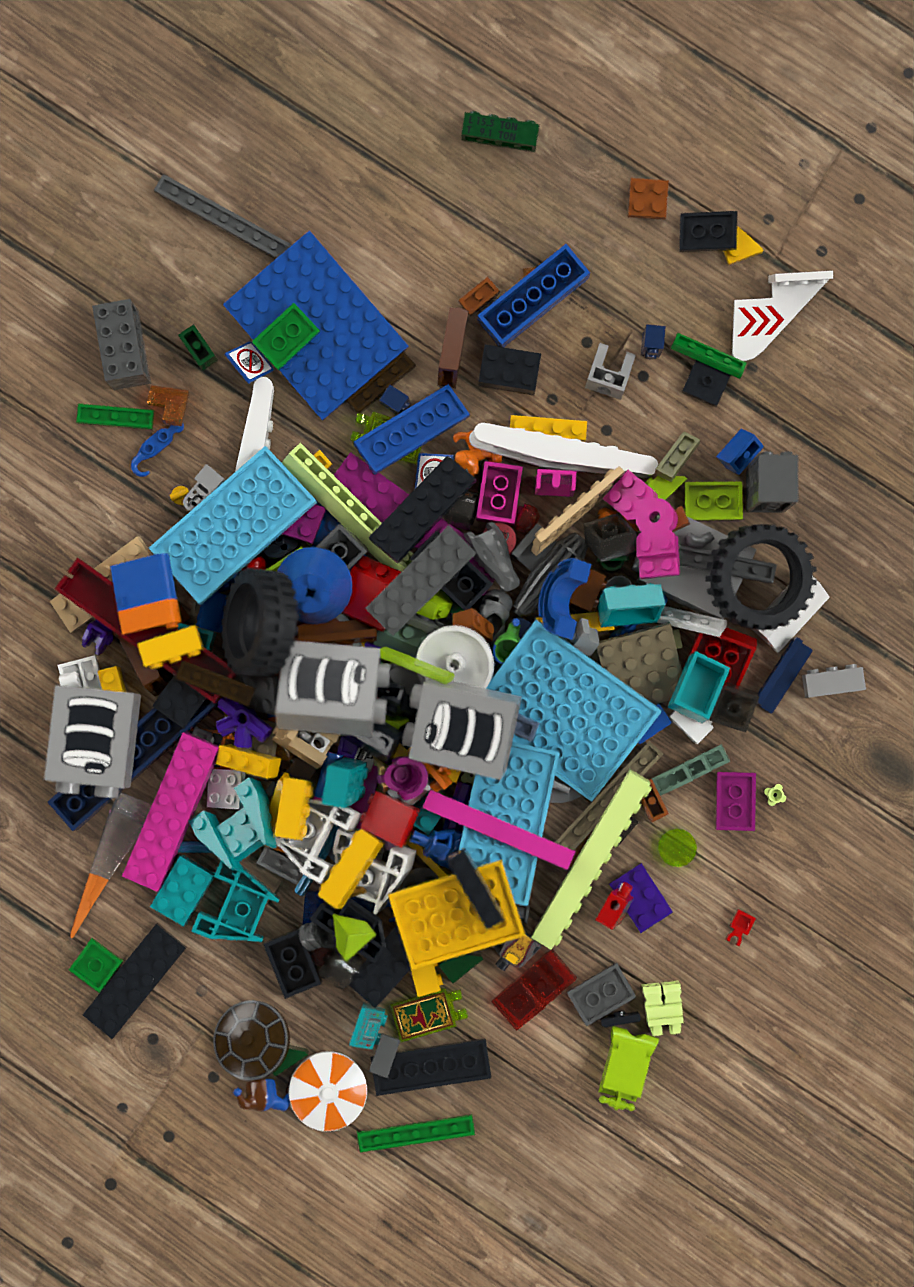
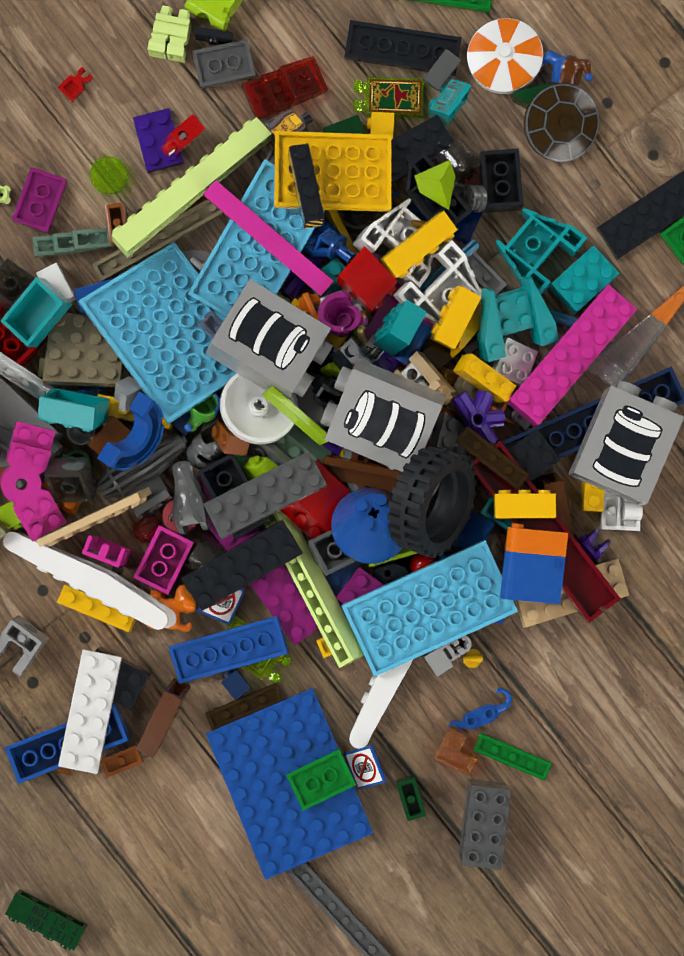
camera: 160 degrees left, 0 degrees up
none -> white plate [58,649,122,774]

